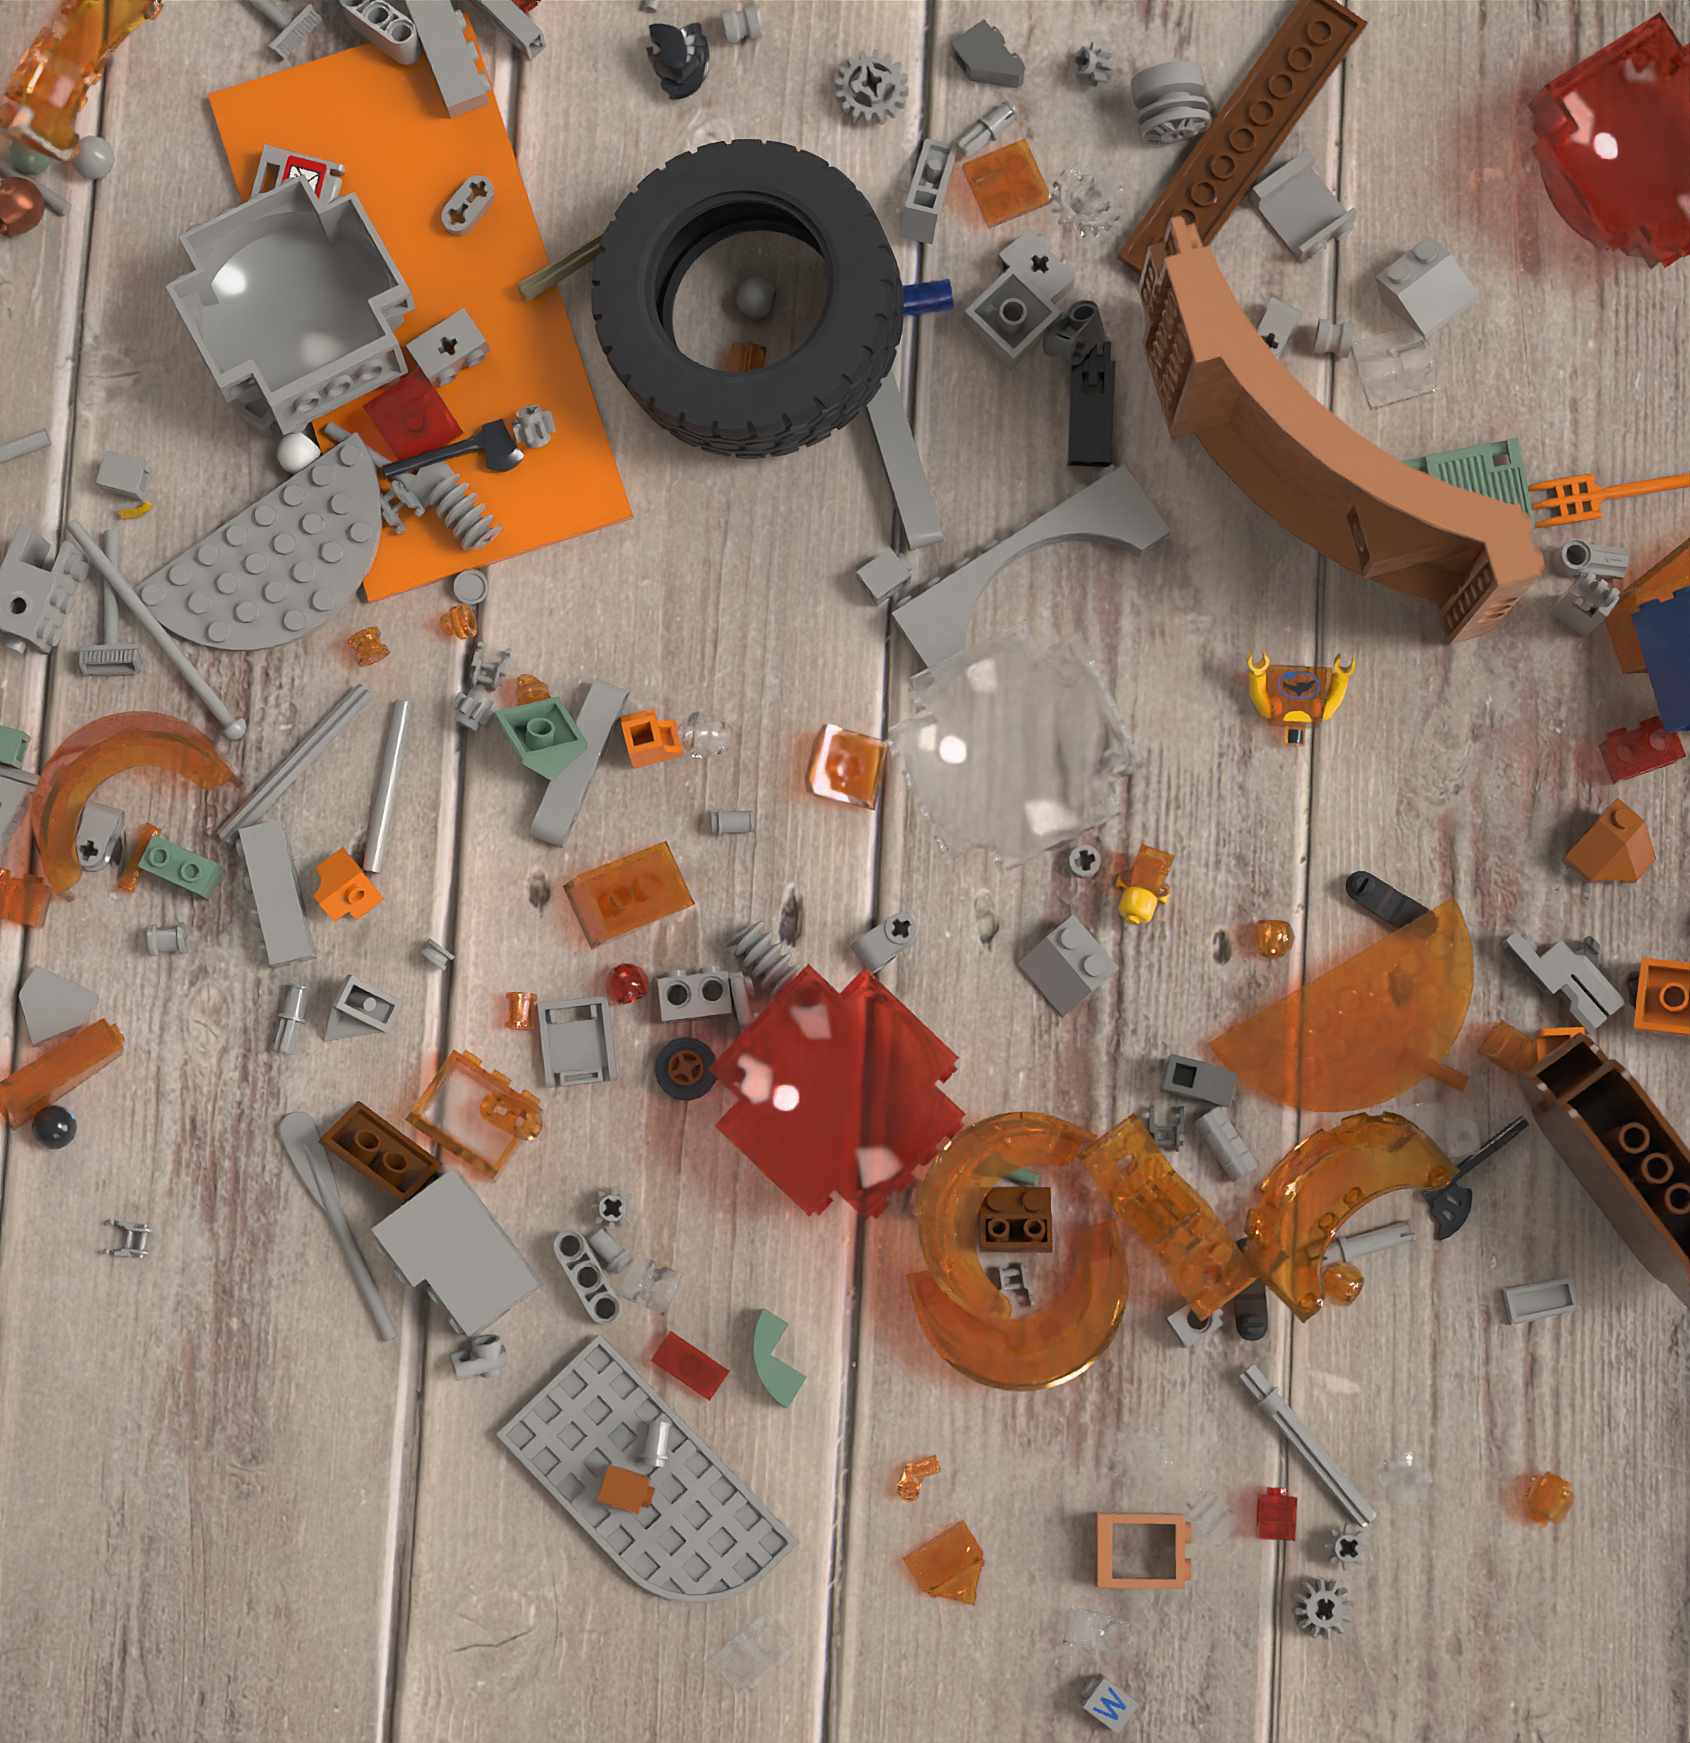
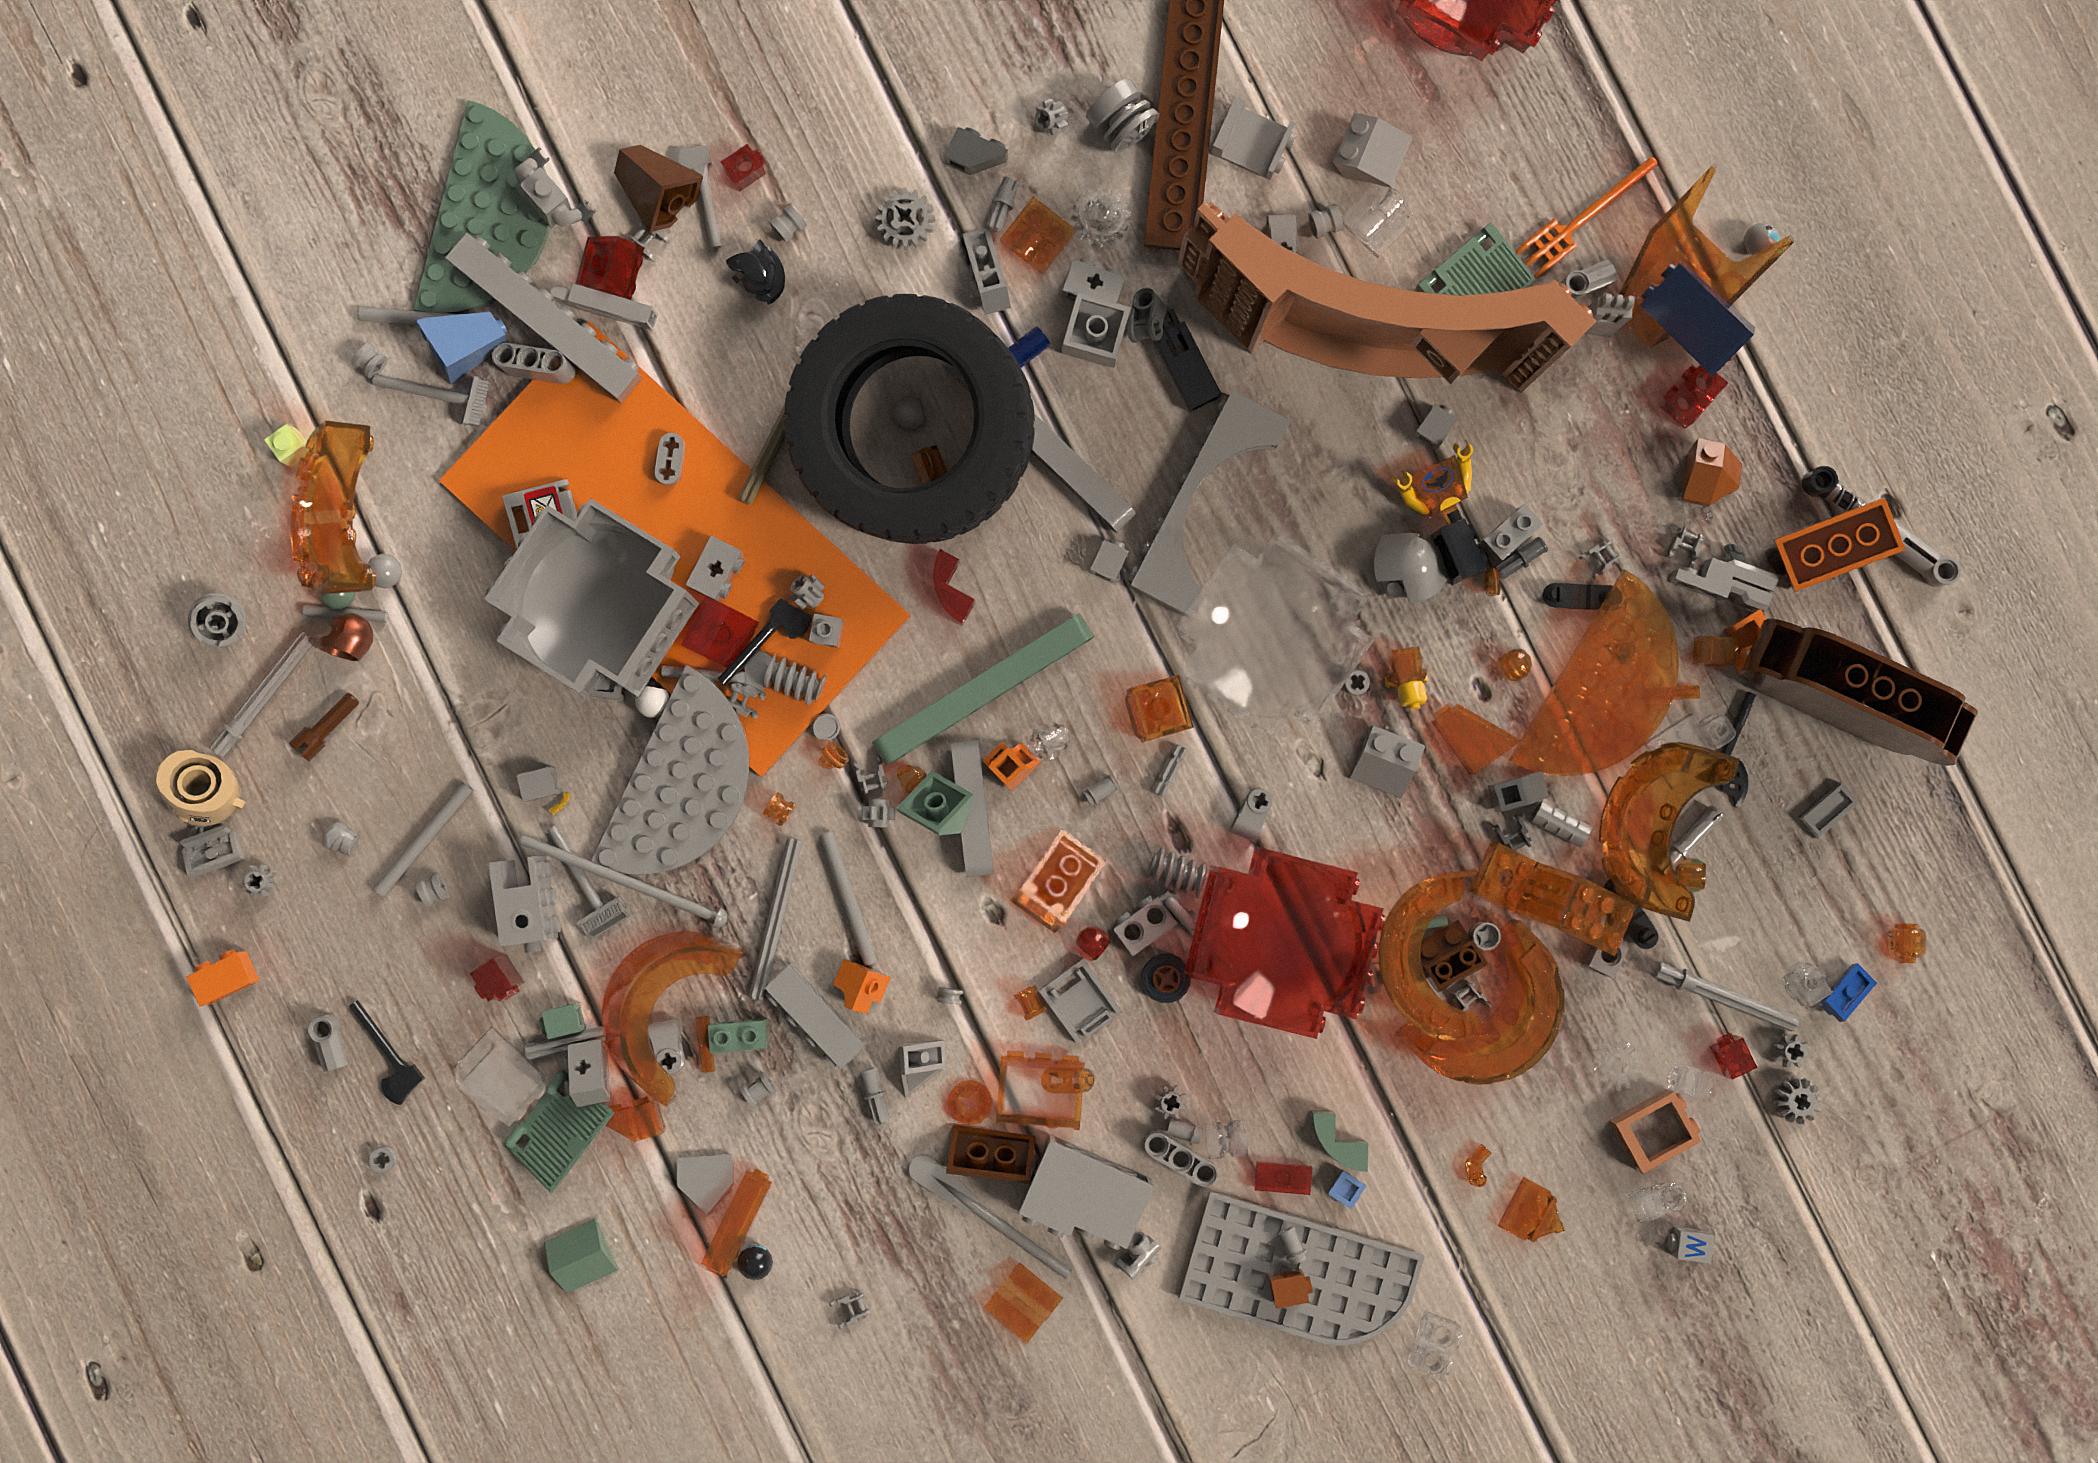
camera: 35 degrees left, 5 degrees up
none -> light grey brick [809,613,845,649]
none -> sand green beam [872,613,1094,766]
none -> clear red brick [933,549,976,626]
none -> clear orange gear [947,1080,992,1126]
none -> clear orange slope [983,1263,1063,1344]
none -> light grey axle [1152,744,1187,796]
none -> medium blue plate [1327,1169,1366,1209]
none -> light grey brick [1374,533,1448,603]
none -> light grey brick [1413,404,1458,451]
none -> black slope [1430,519,1488,585]
none -> clear orange slope [1431,704,1519,775]
none -> light grey wheel [1468,921,1501,950]
none -> light grey brick [1478,504,1543,564]
none -> clear orange tile [1484,568,1501,596]
none -> dark grey axle [1495,537,1548,579]
none -> light grey piece [1579,541,1621,579]
none -> light grey piece [1667,526,1704,568]
none -> blue plate [1821,963,1877,1022]

